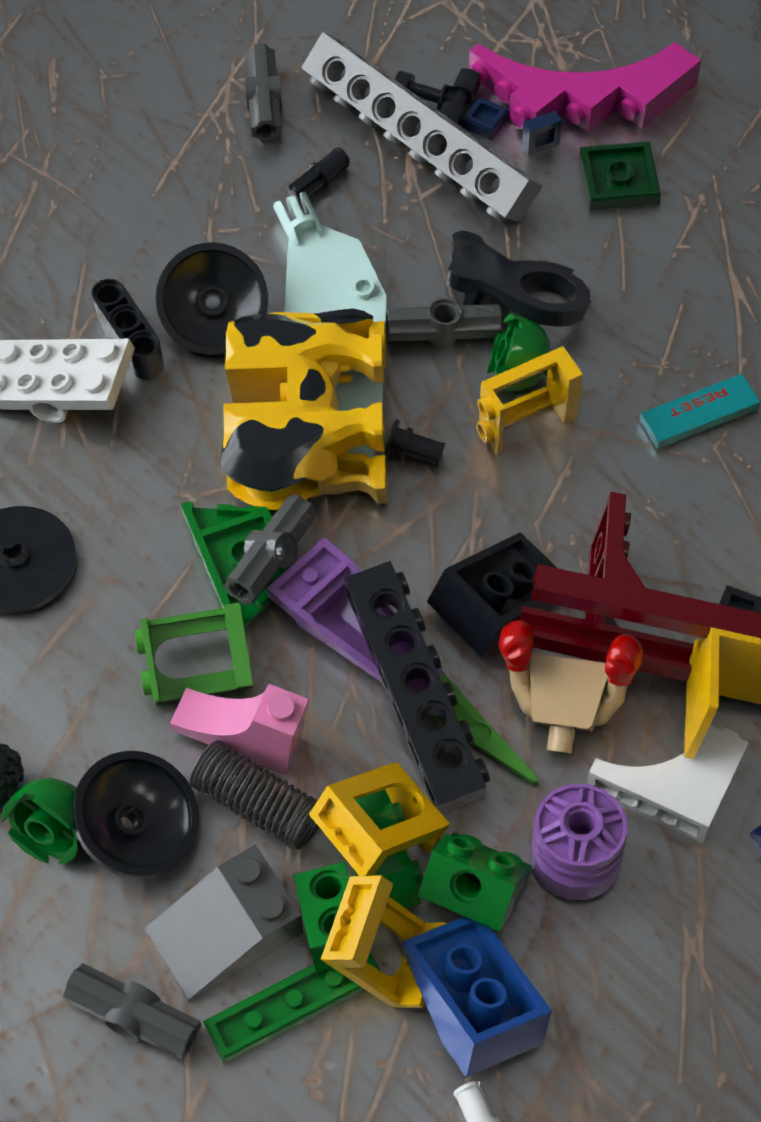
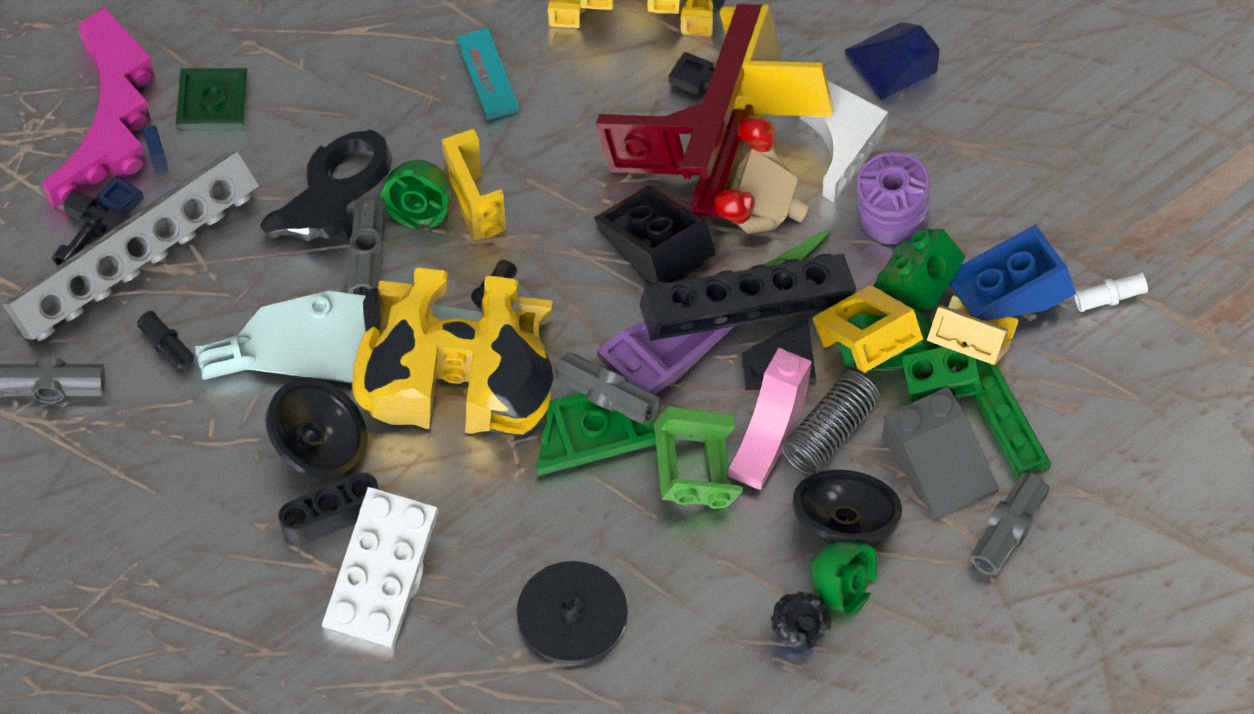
camera: 85 degrees left, 0 degrees up
none -> black wing [741,319,816,391]

